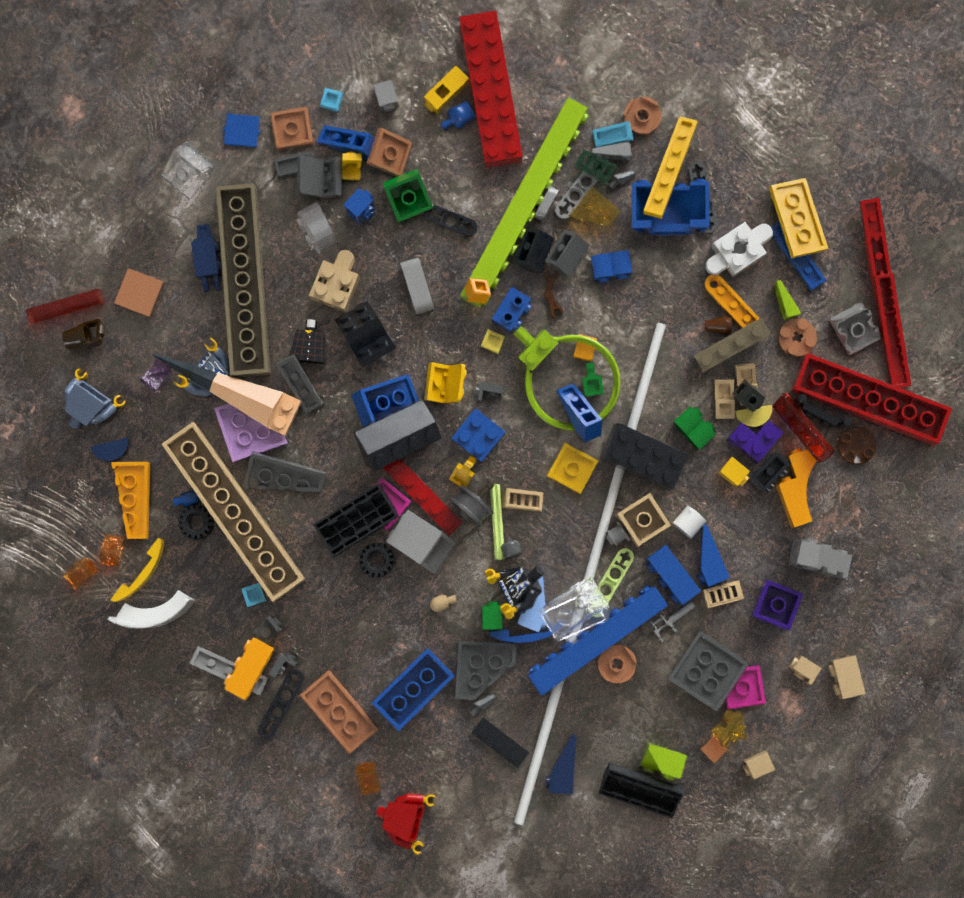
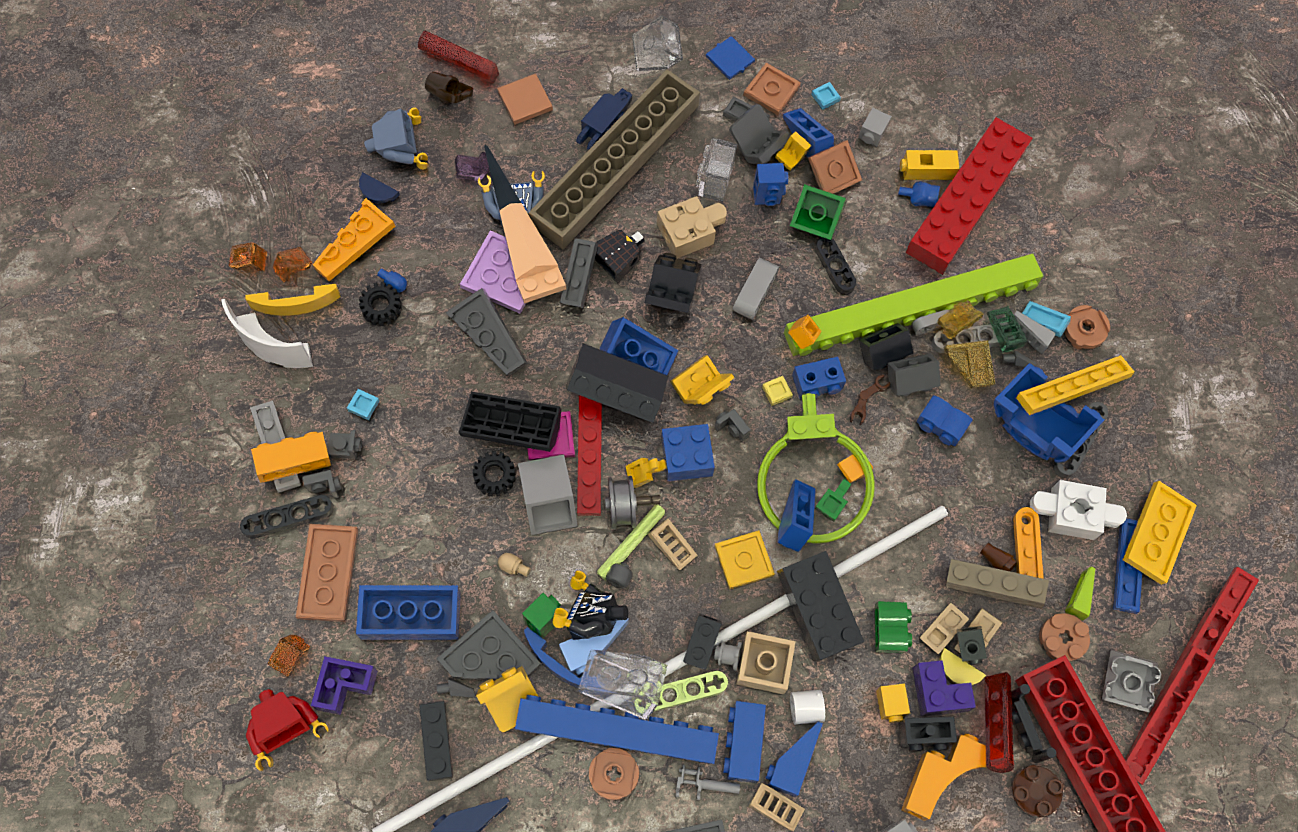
camera: 40 degrees right, 15 degrees down
tan brick [162,422,306,602] -> none
none -> dark purple brick [311,656,378,715]
none -> yellow bracket [476,666,542,732]
none -> black bracket [683,613,722,670]
none -> clear yellow hips [937,300,983,339]

